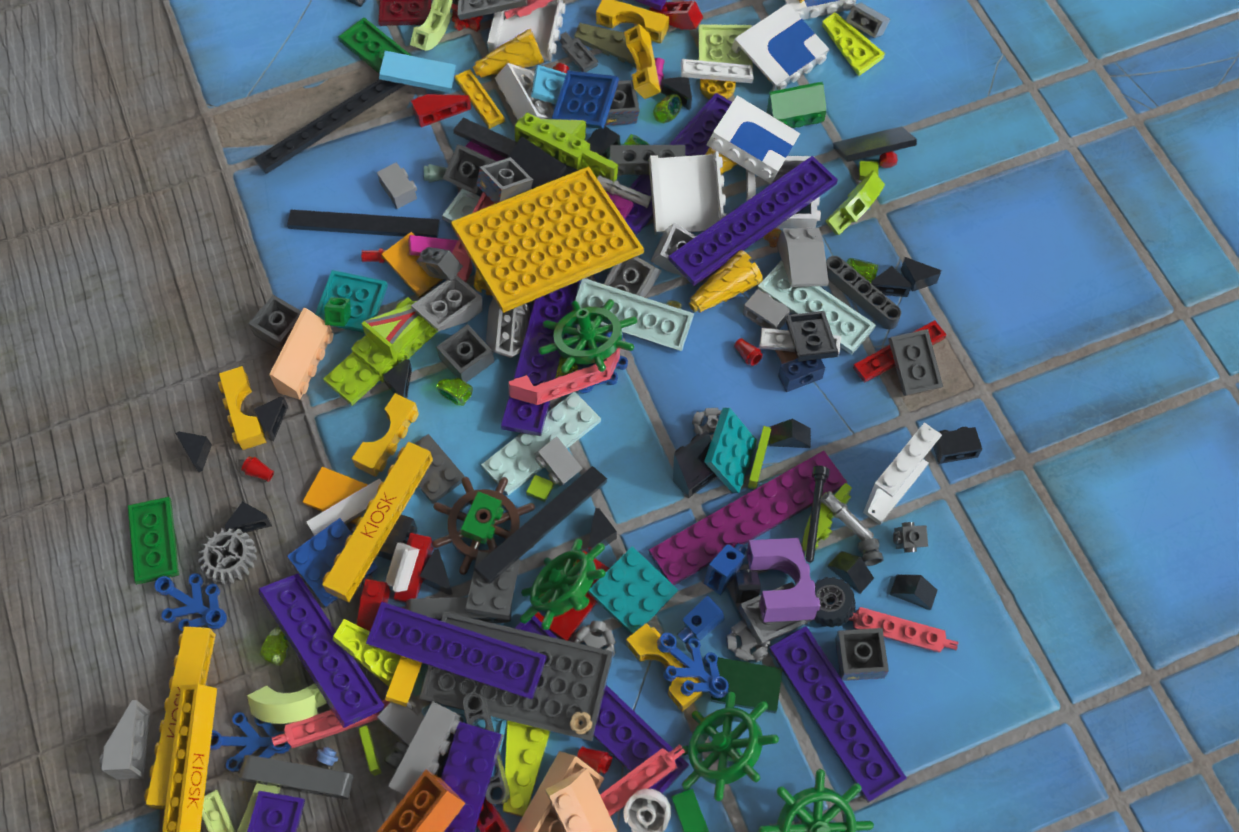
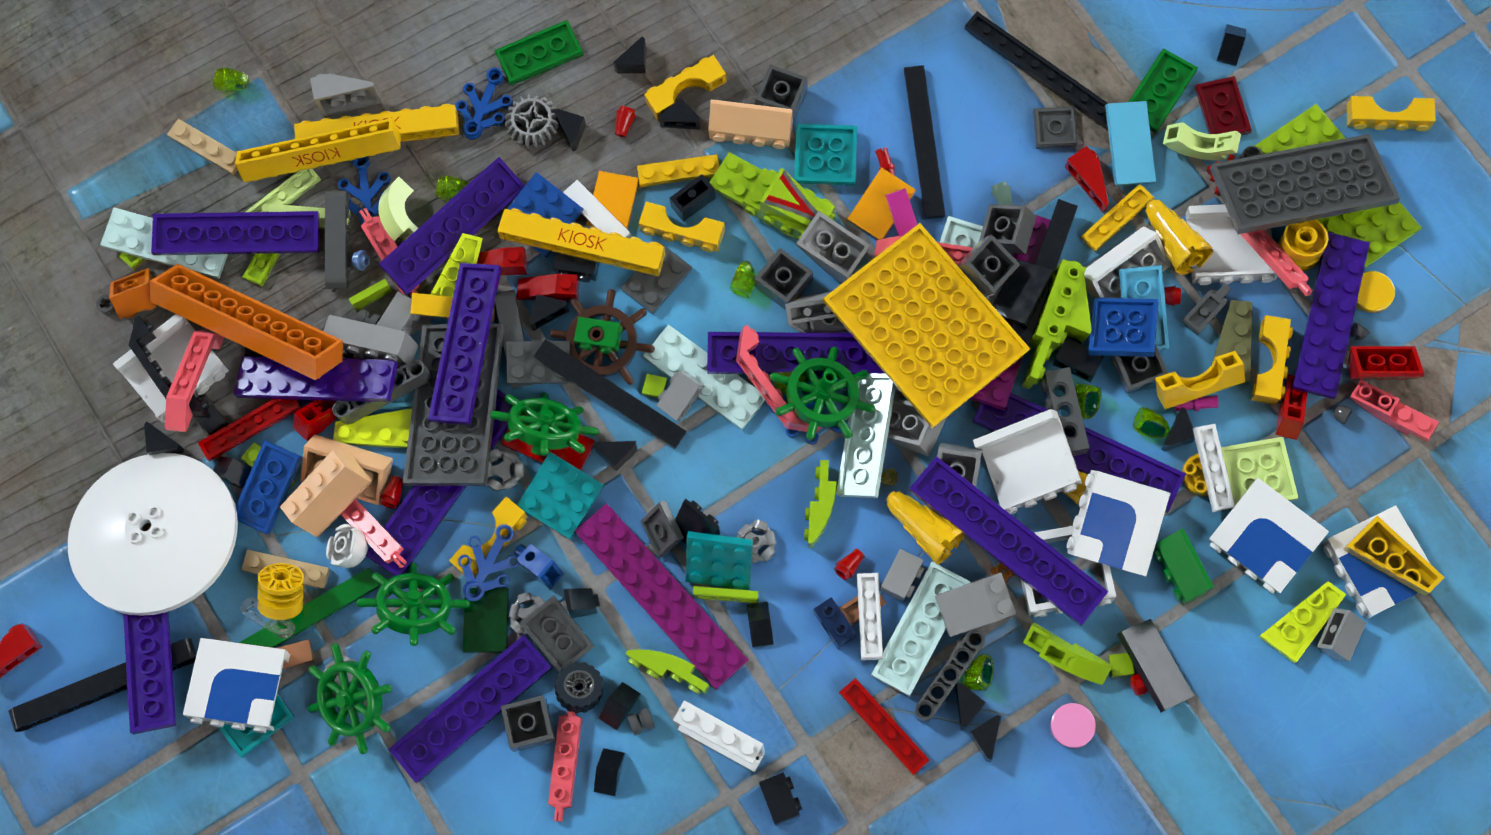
camera: 85 degrees right, 10 degrees up
green brick [324,297,351,327] -> none
light grey brick [377,162,417,209] -> none
black slope [383,359,412,398] -> none
white panel [385,543,420,592] -> none
dark grey brick [416,247,463,281] -> none
tan plate [570,712,592,735] -> none
light grey pin [597,175,652,208] -> none
blue torso [703,543,746,595] -> none
medium lavender arch [746,538,820,622] -> none
black tile [785,311,839,362] -> none
black piece [805,466,830,563] -> none
light grey pin [820,491,874,541] -> none
dark grey plate [888,329,943,396] -> none
dark grey brick [893,522,928,553] -> none
none -> yellow plate [637,154,719,187]
none -> dark grey tile [641,501,684,558]
none -> black brick [669,174,716,222]
none -> lime slope [804,460,837,548]
none -> dark grey tile [1033,107,1077,149]
none -> bright pink tile [1050,703,1096,748]

